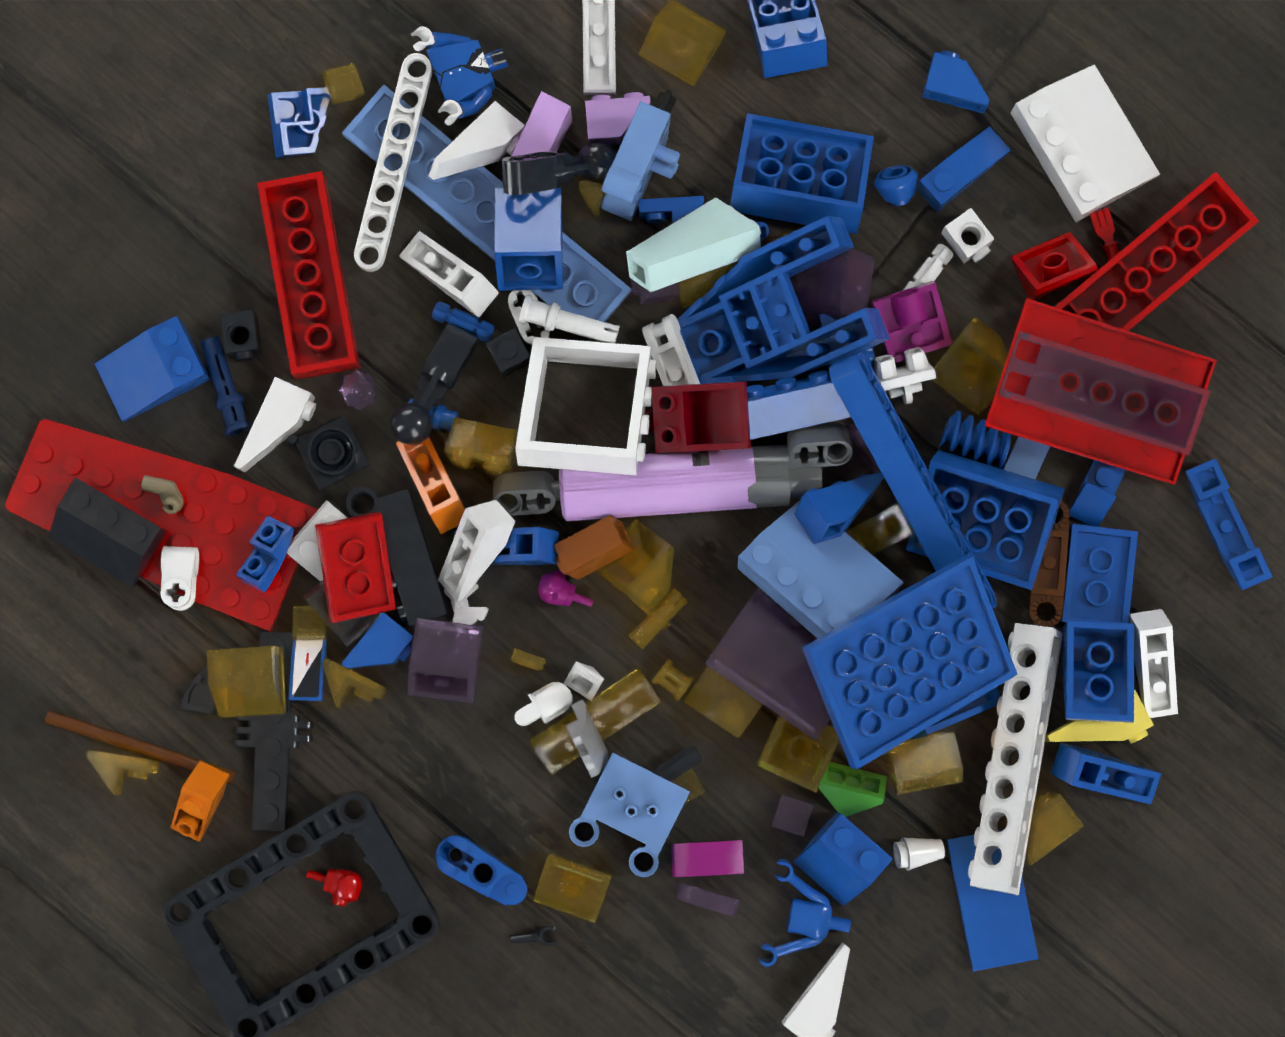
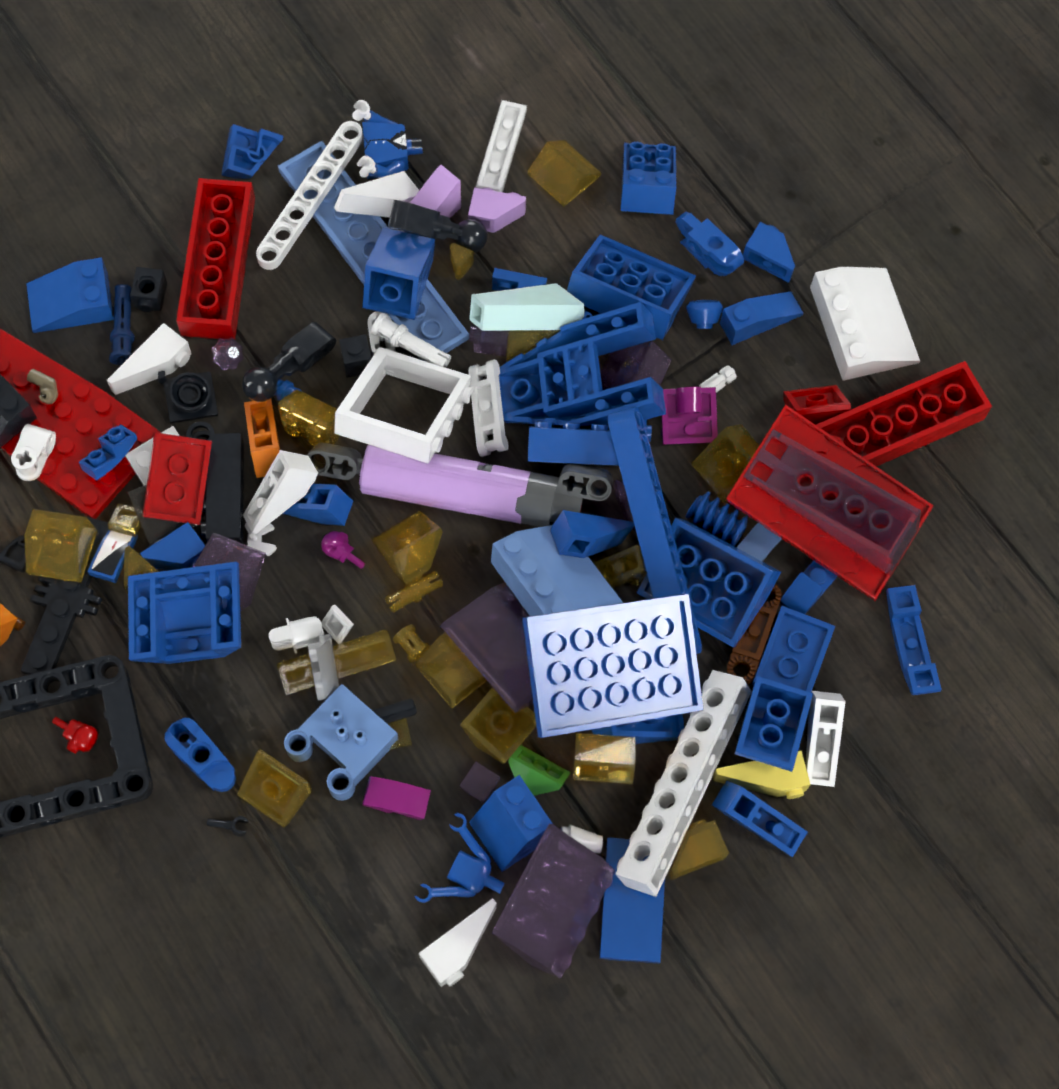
camera: 10 degrees right, 15 degrees down
clear yellow tile [322,63,365,104] -> none
white slope [399,231,499,317] -> none
blue axle [432,301,495,342] -> none
clear yellow tile [511,648,547,672] -> none
dark orange brick [554,515,634,580] -> none
medium blue piece [601,90,680,221] -> none
dark red slope [644,381,751,453] -> none
clear purple beam [675,882,740,917] -> none
white hips [875,347,936,404] -> none
white brick [941,208,994,264] -> none
red piece [1090,207,1119,262] -> none
none -> blue slope [128,562,241,664]
none -> clear purple slope [492,823,615,979]
none -> blue piece [676,212,744,276]

